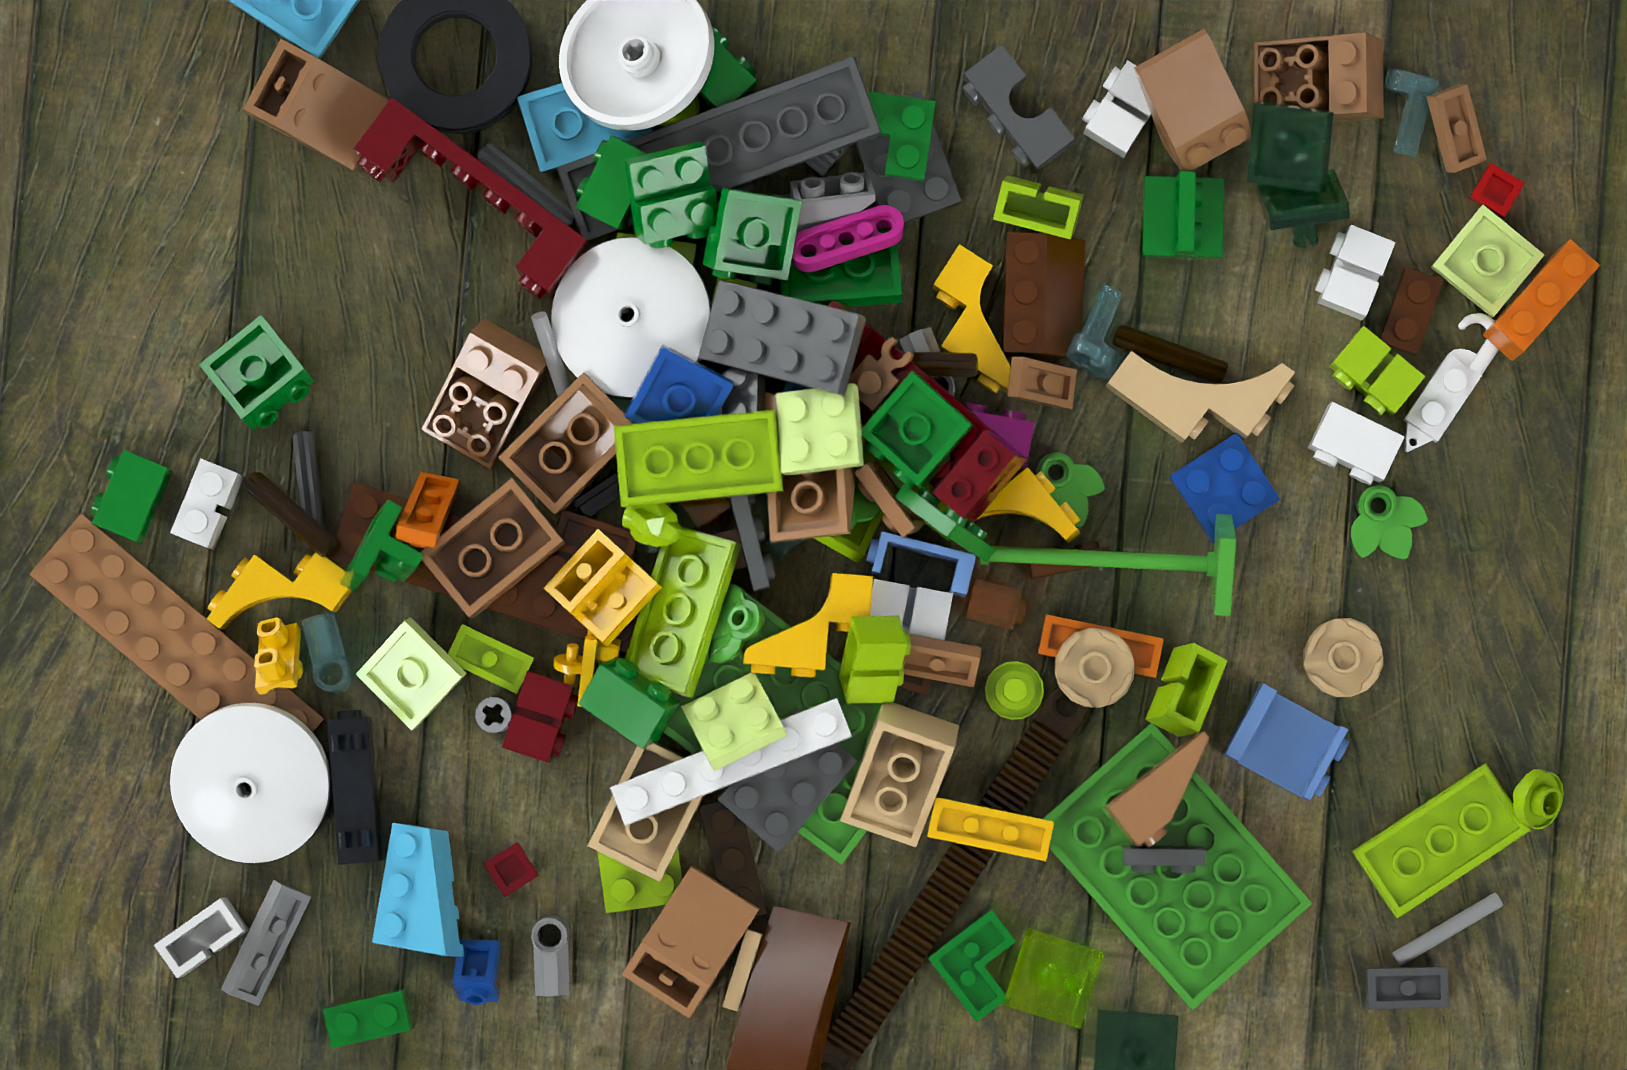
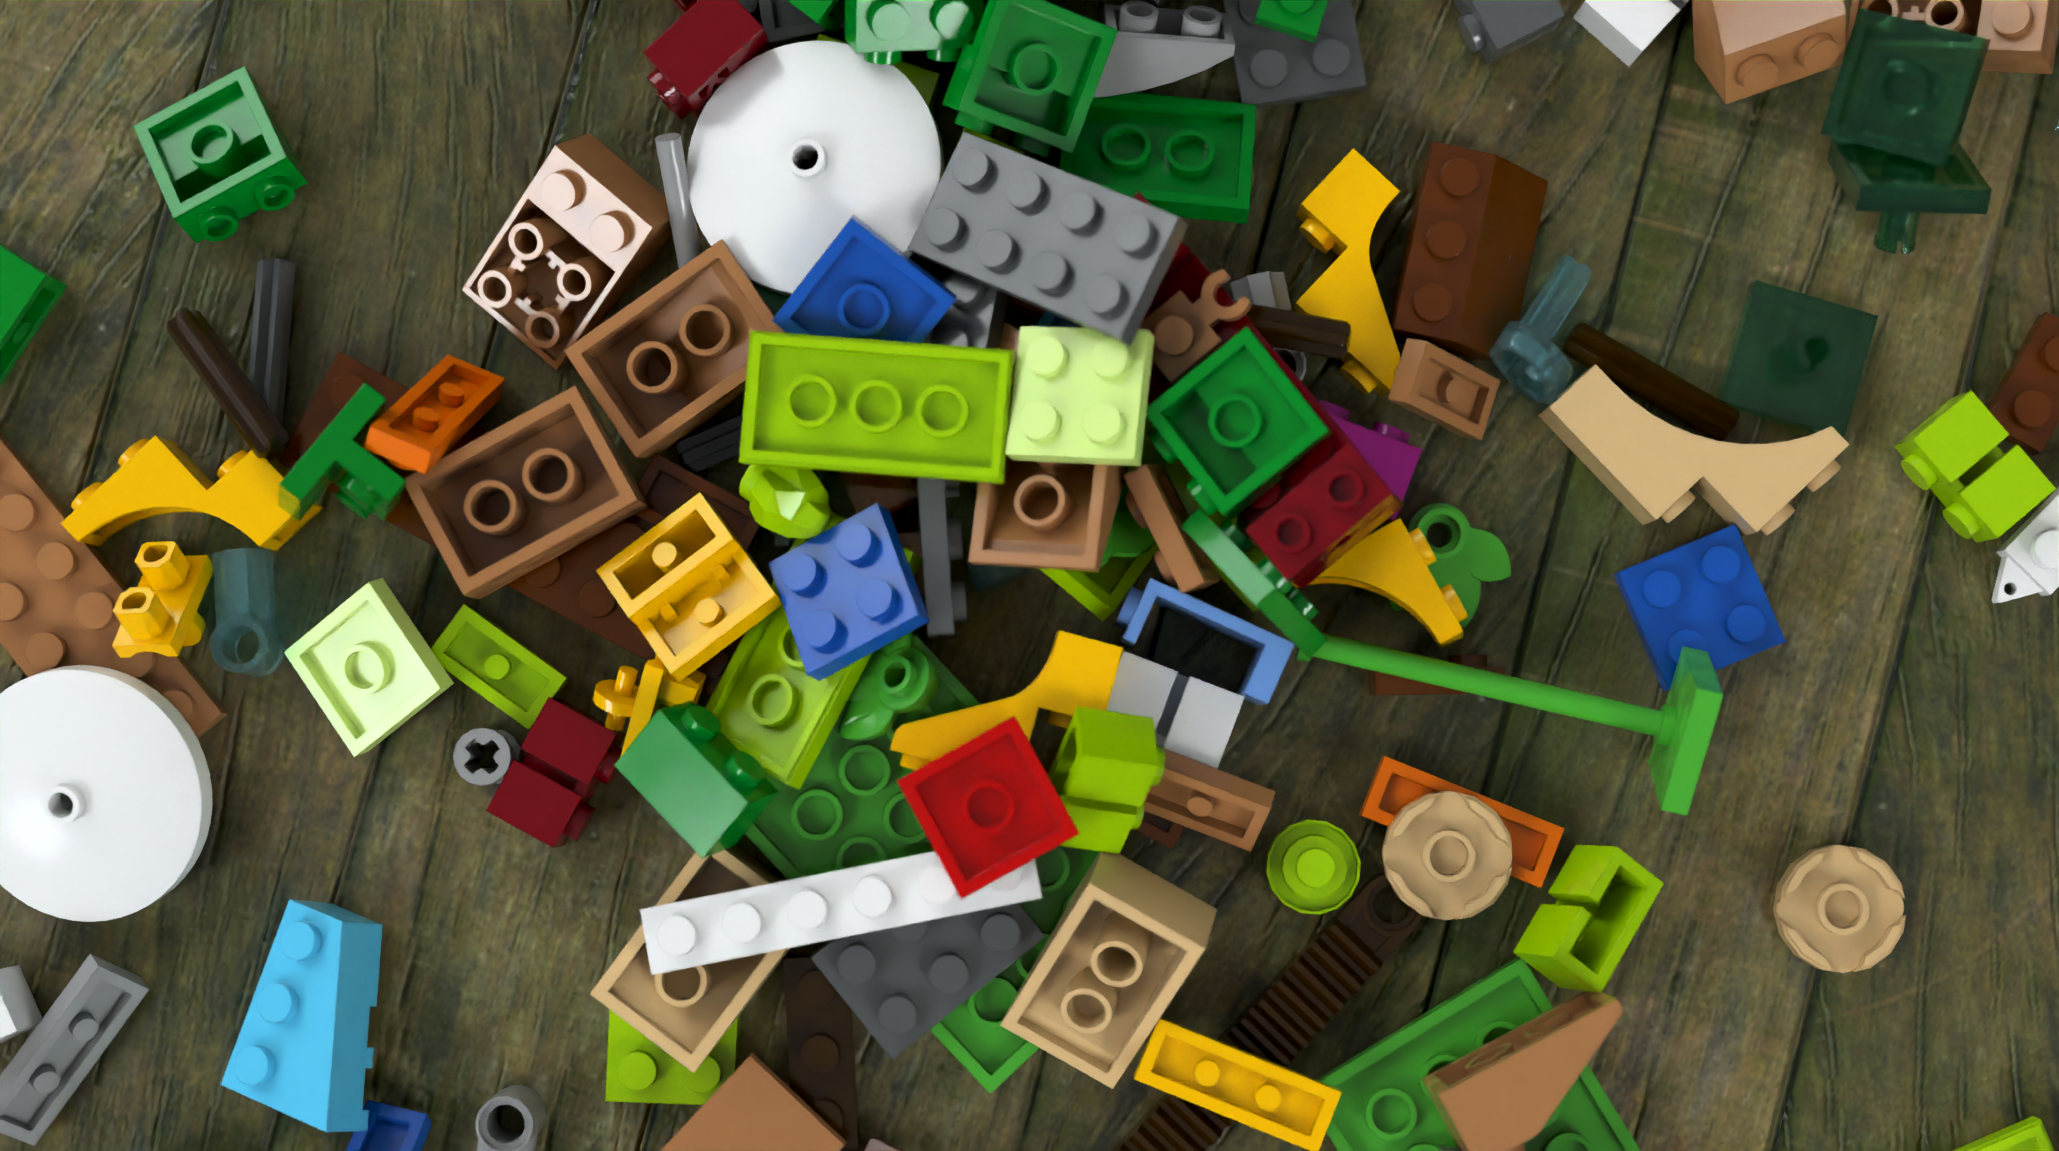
camera: 15 degrees right, 0 degrees up
white piece [170,458,244,550] -> none
black brick [327,710,382,865] -> none
dark red plate [483,842,539,897] -> none
yellowish green plate [681,673,787,771] -> none
dark pink plate [791,205,904,272] -> none
clear orange brick [965,579,1028,631] -> none
lime piece [993,175,1084,239] -> none
green bracket [1142,171,1224,259] -> none
medium blue panel [1222,683,1350,800] -> none
white brick [1307,402,1404,485] -> none
white piece [1315,225,1396,320] -> none
bright green plate [1351,485,1428,559] -> none
none -> plate [768,503,930,681]
none -> red plate [897,715,1080,899]
none -> clear green tile [1717,280,1878,437]

